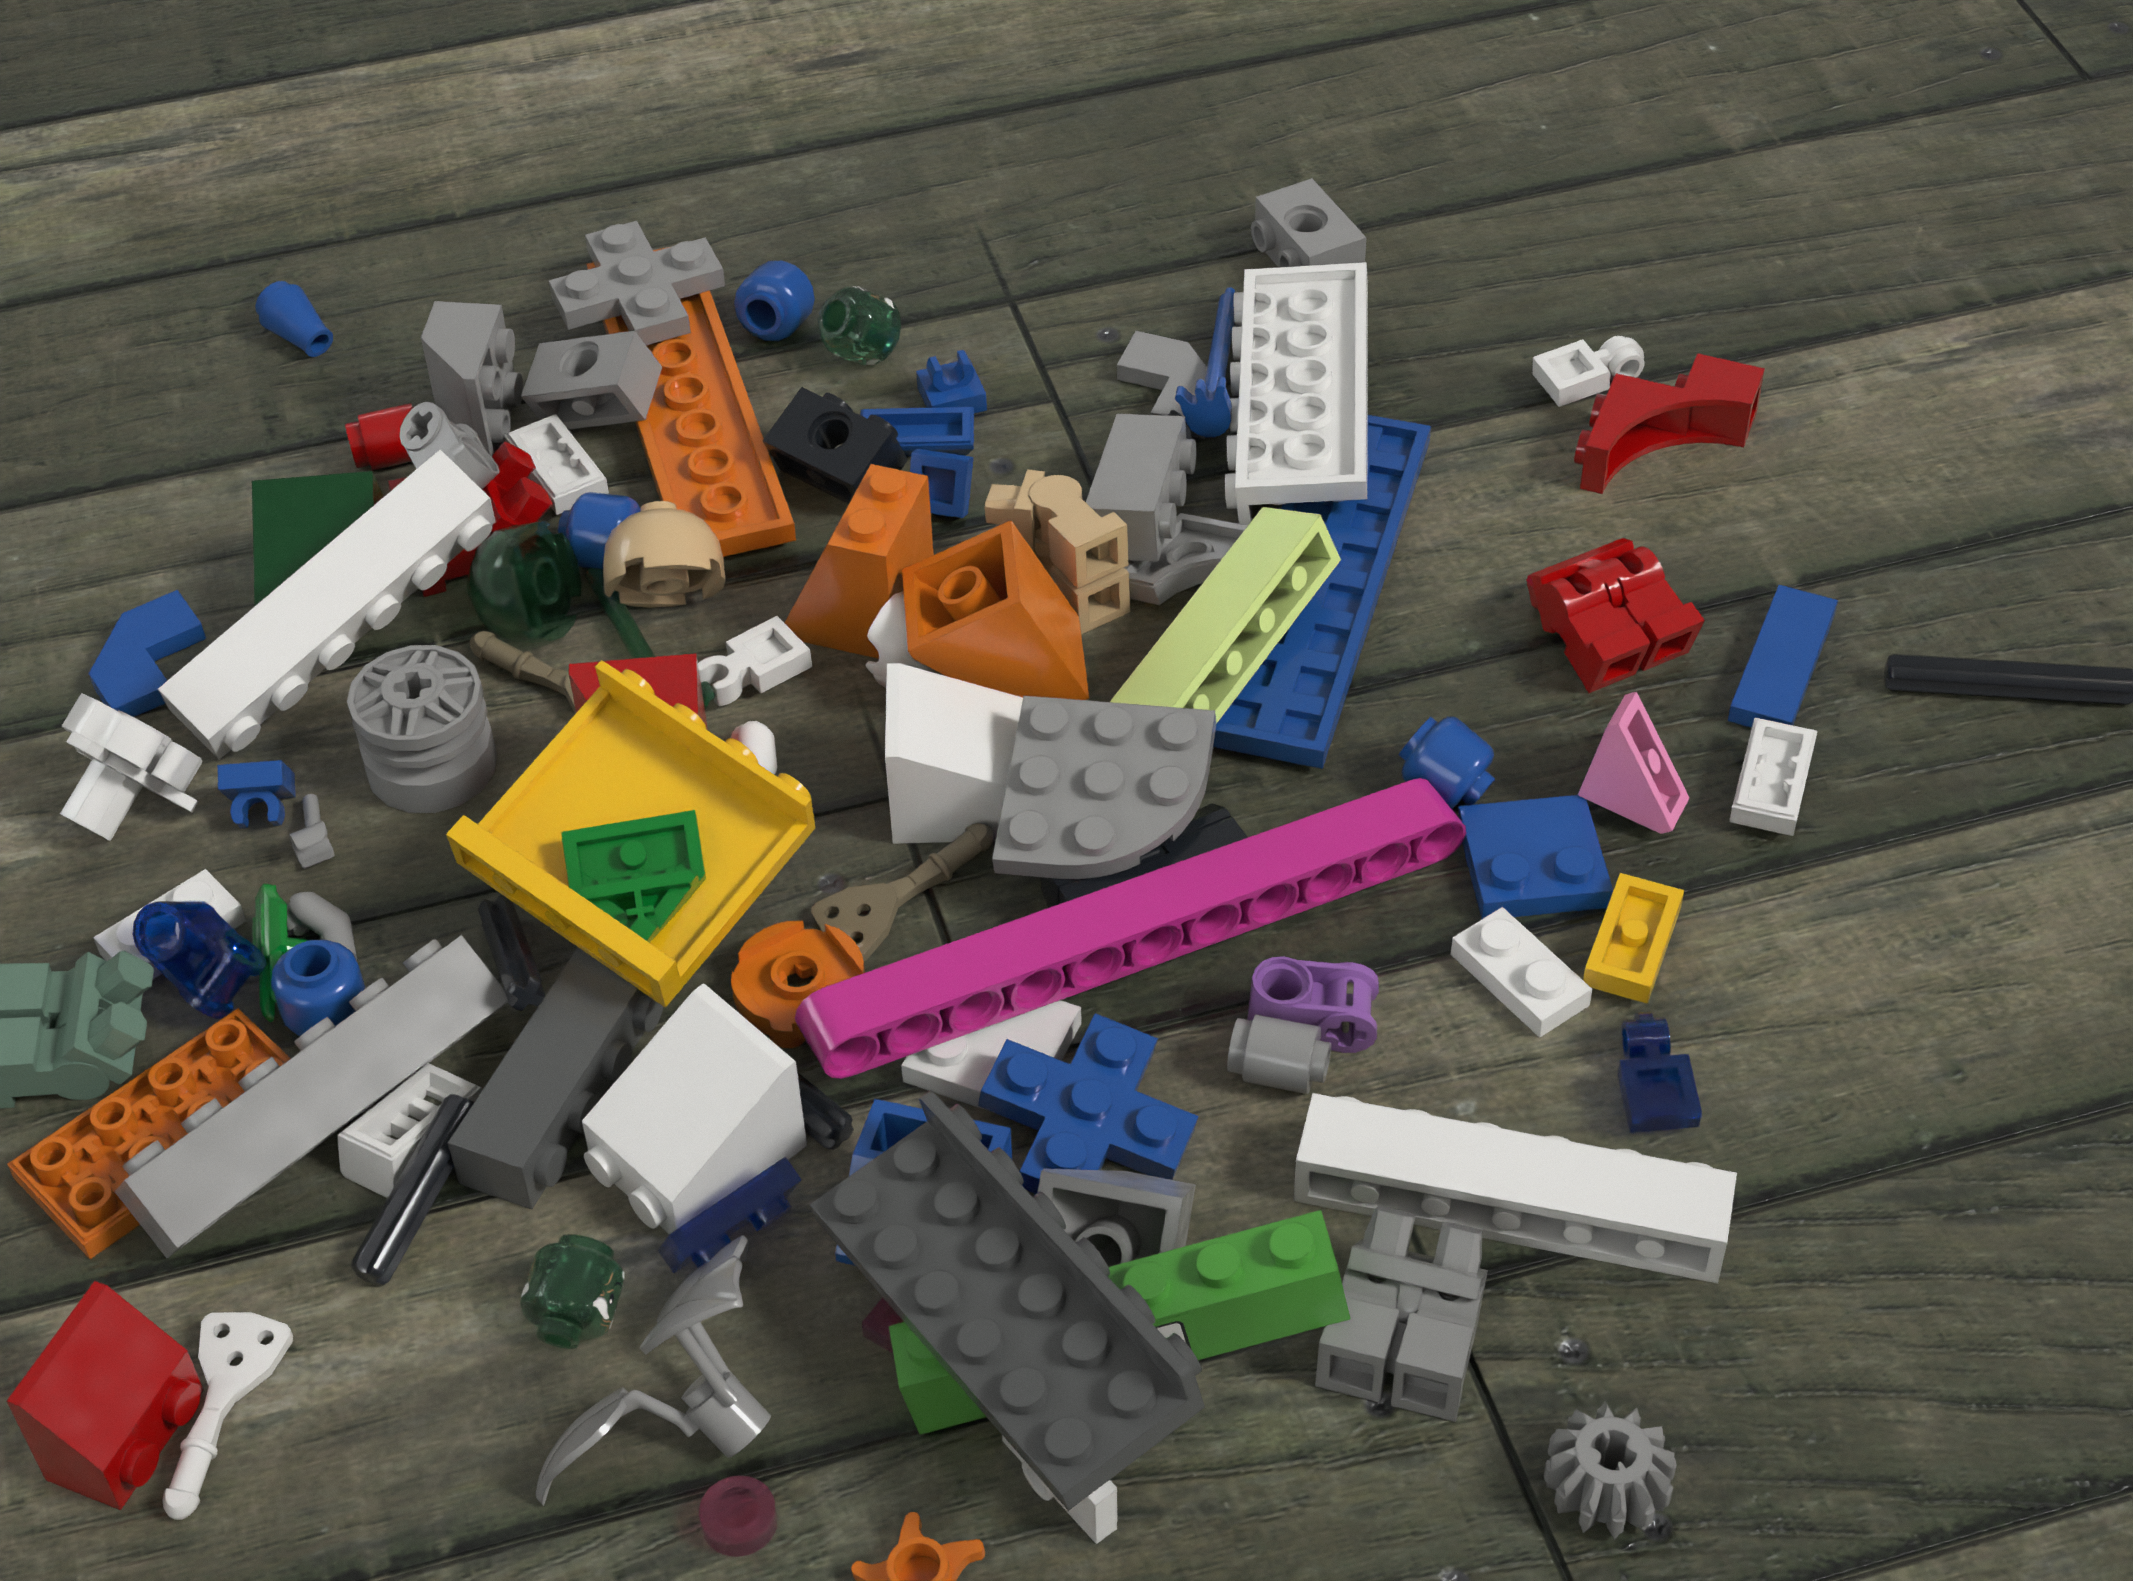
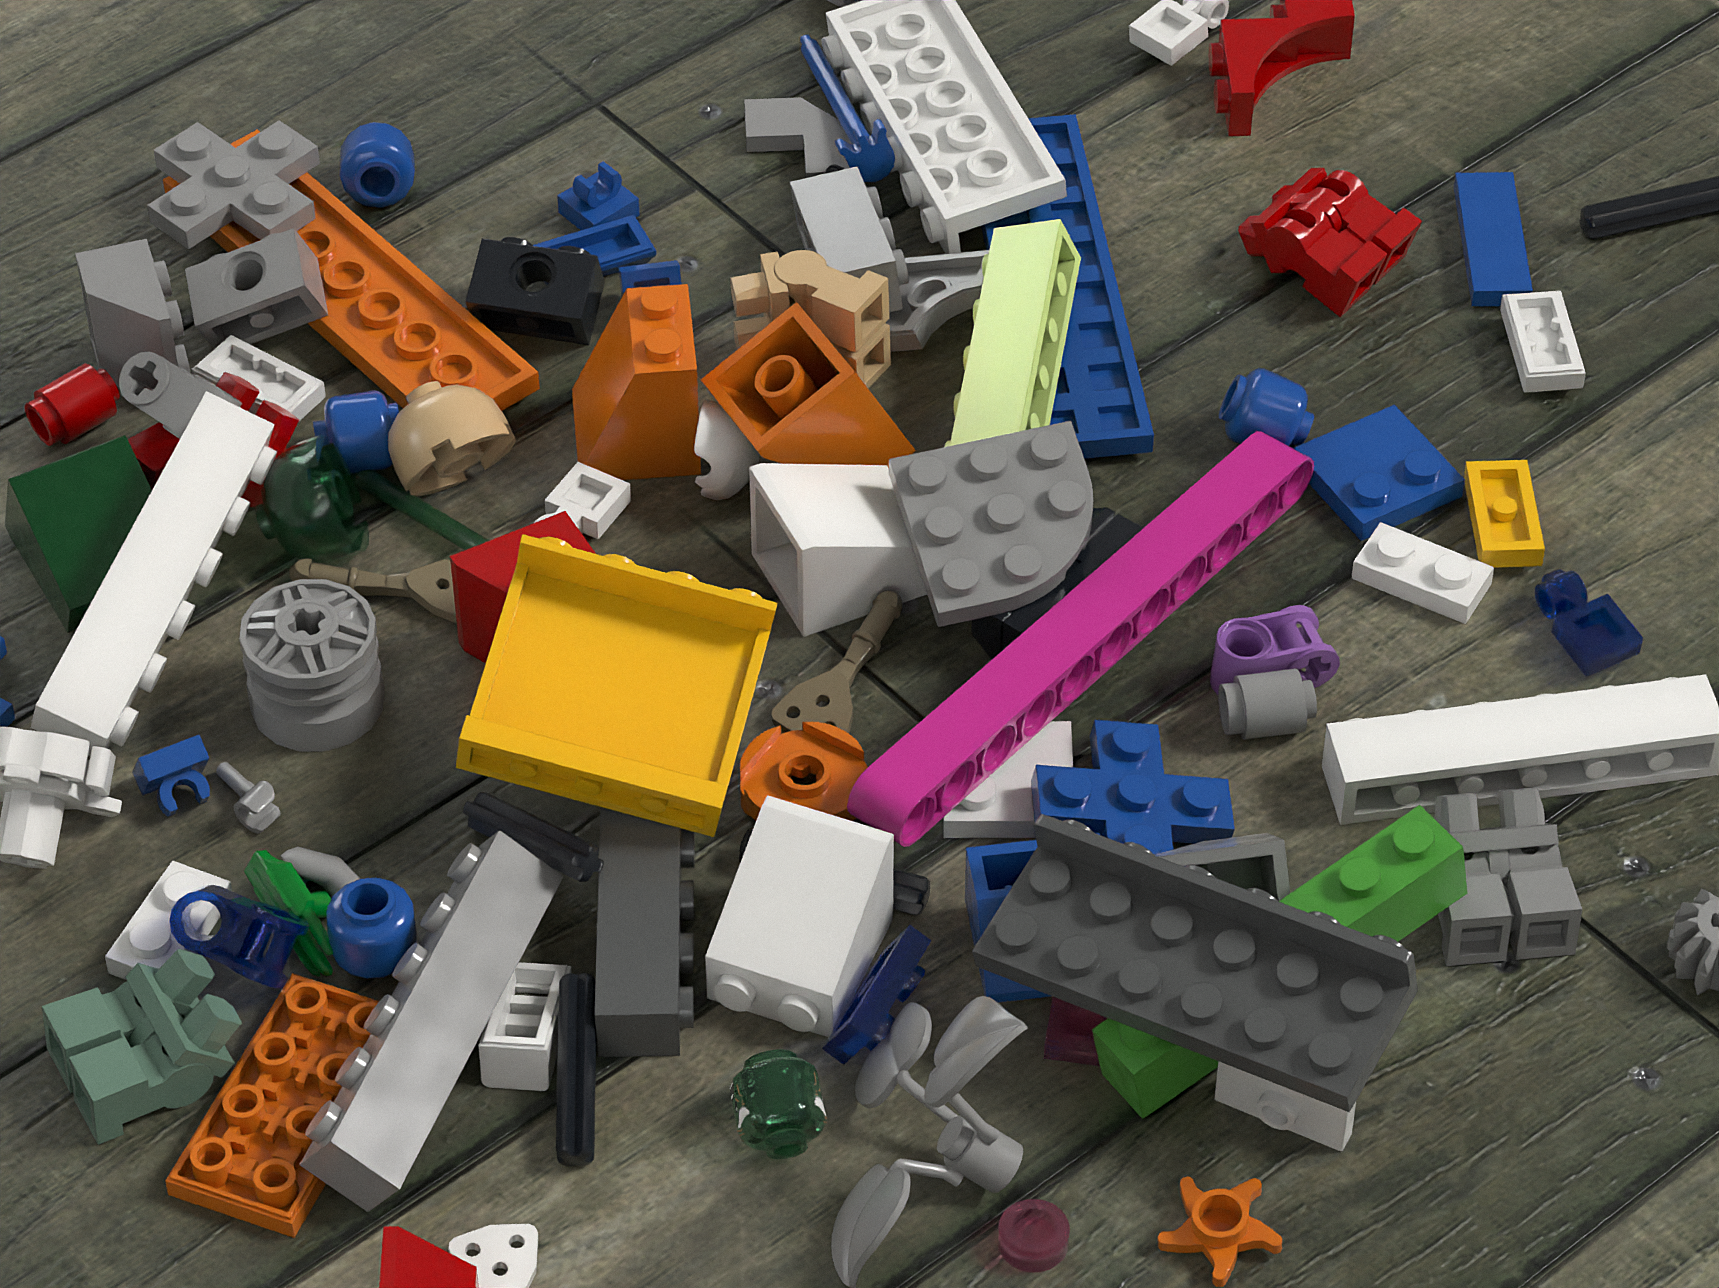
camera: 25 degrees left, 0 degrees up
green slope [561,810,706,943] -> none
clear green head [818,286,902,365] -> none
bright pink slope [1578,691,1690,834] -> none

